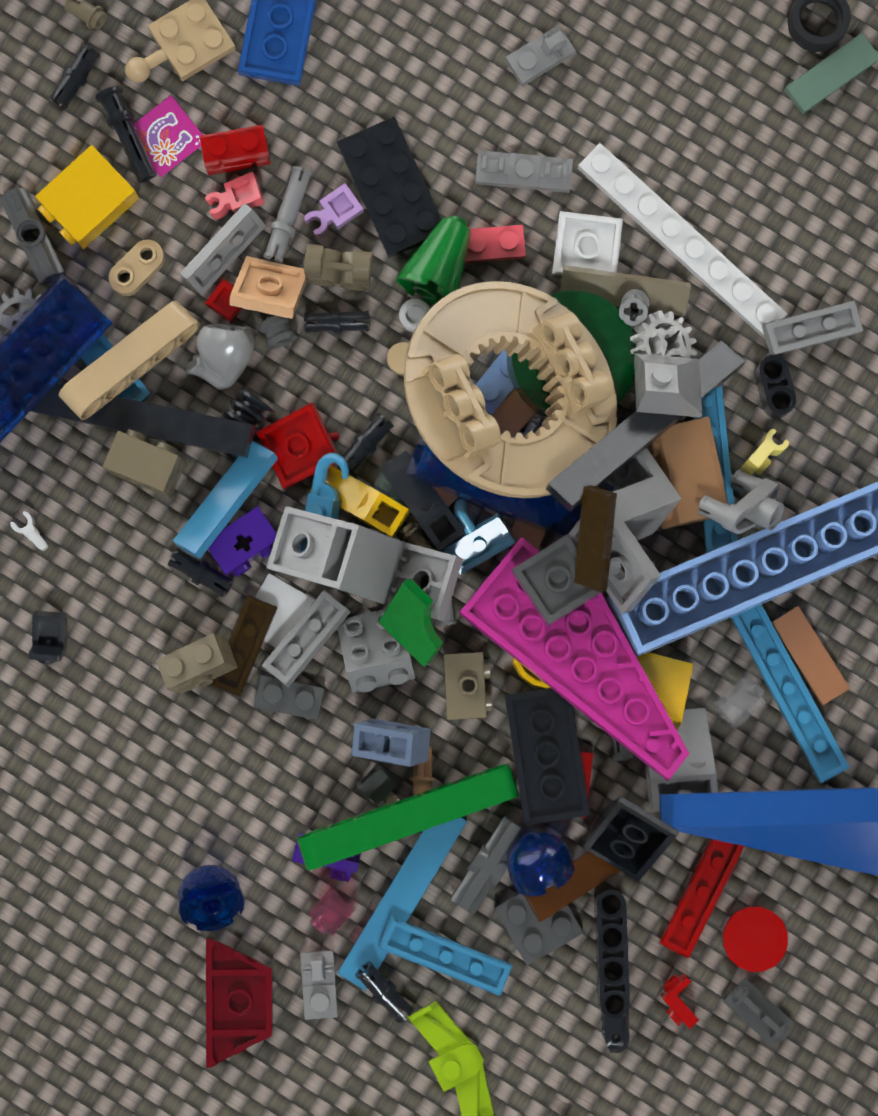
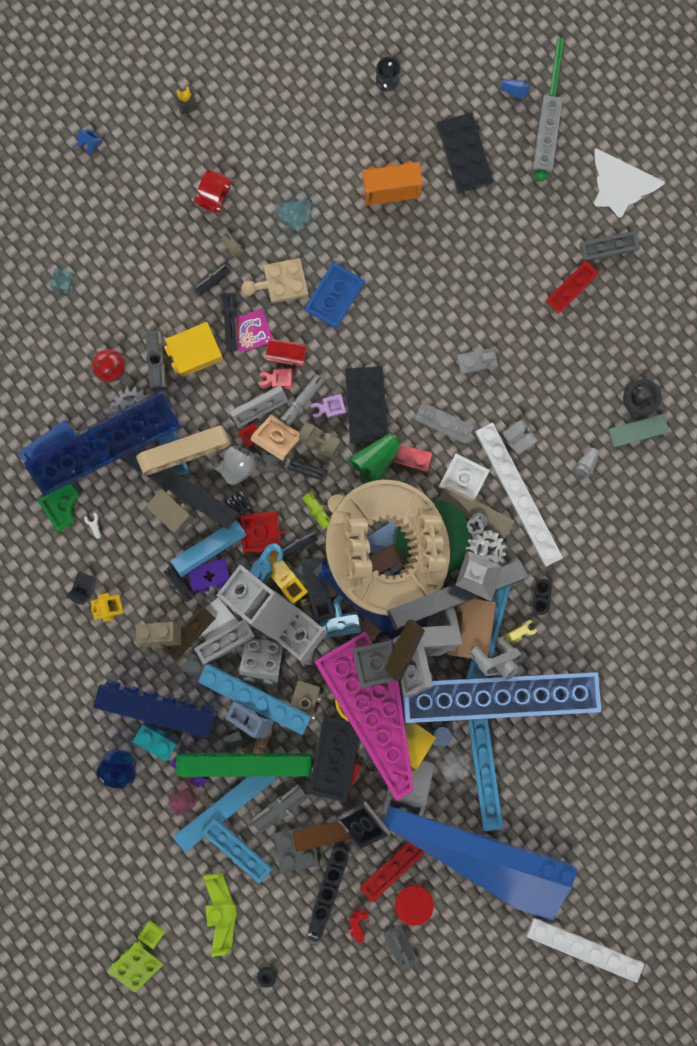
camera: 20 degrees right, 0 degrees up
tan plate [109,240,165,296] -> none
dark red wing [206,938,273,1068] -> none
light grey hinge [300,950,338,1020] -> none
black pin [355,961,413,1023] -> none
green tile [378,578,444,667] -> none
white tile [399,299,430,332] -> none
clear blue cylinder [507,832,575,896] -> none
light grey plate [762,300,863,355] -> none
nougat tile [771,606,850,706] -> none
none -> yellow brick [90,593,123,622]
none -> clear blue brick [93,680,218,738]
none -> teal brick [133,723,179,762]
none -> dark azure plate [198,664,312,735]
none -> lime pin [302,492,330,530]
none -> sand blue tile [432,726,452,747]
none -> light grey wheel [503,419,538,455]
none -> light grey cone [575,448,600,477]

